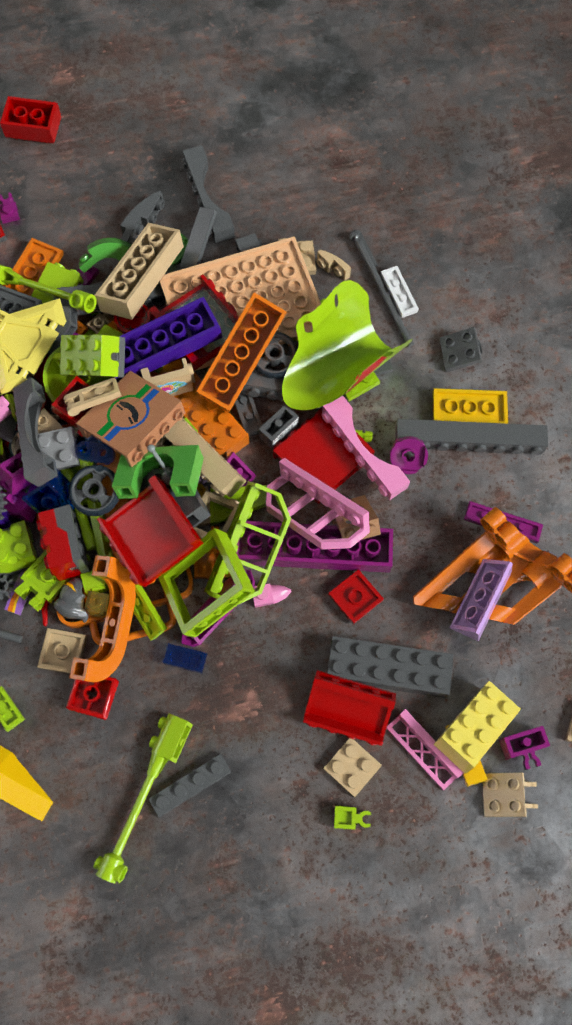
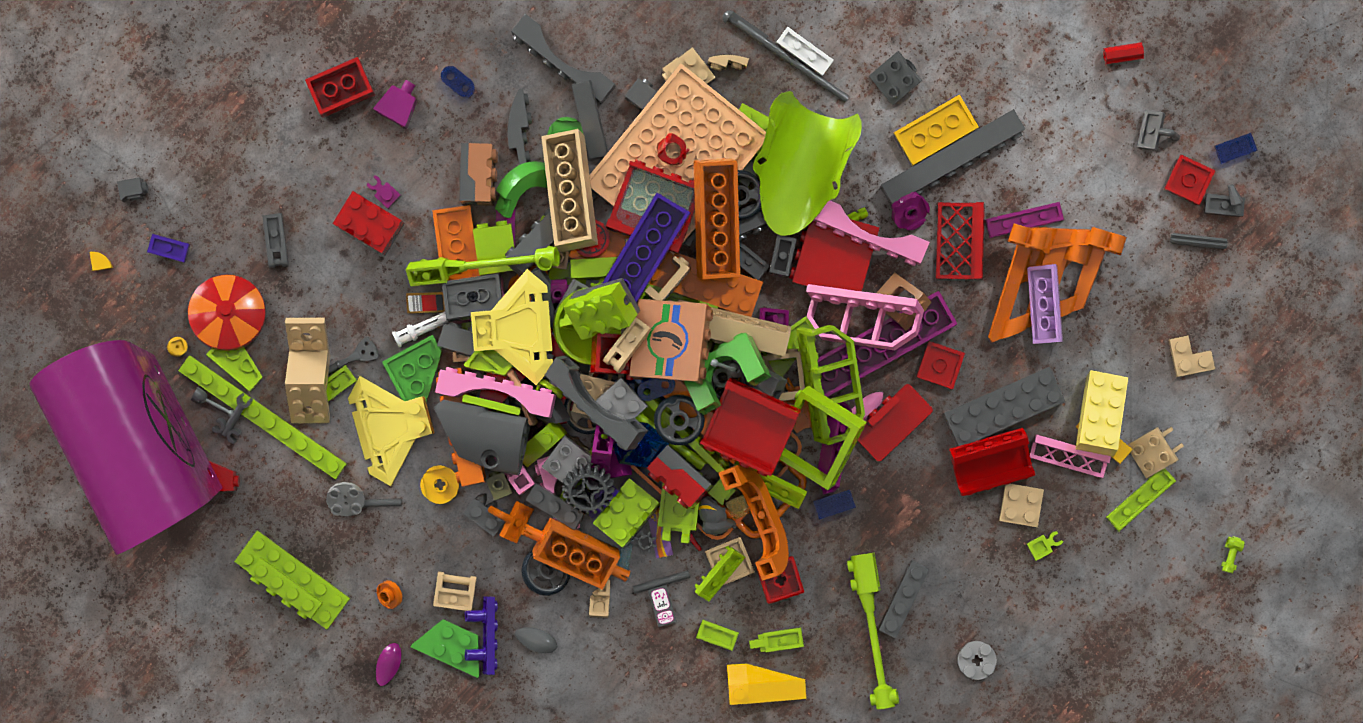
camera: 30 degrees left, 15 degrees up
magenta brick [499,726,550,770] -> none
none -> magenta torso [373,80,417,129]
none -> clear blue plate [441,66,475,98]
none -> nougat piece [459,143,498,206]
none -> red piece [657,133,690,165]
none -> lime plate [695,546,746,601]
none -> lime hinge [749,627,804,652]
none -> red bracket [858,384,933,461]
none -> red fence [936,202,985,280]
none -> light grey plate [957,641,997,680]
none -> lime tile [1106,468,1176,532]
none -> lime bar [1221,536,1245,574]

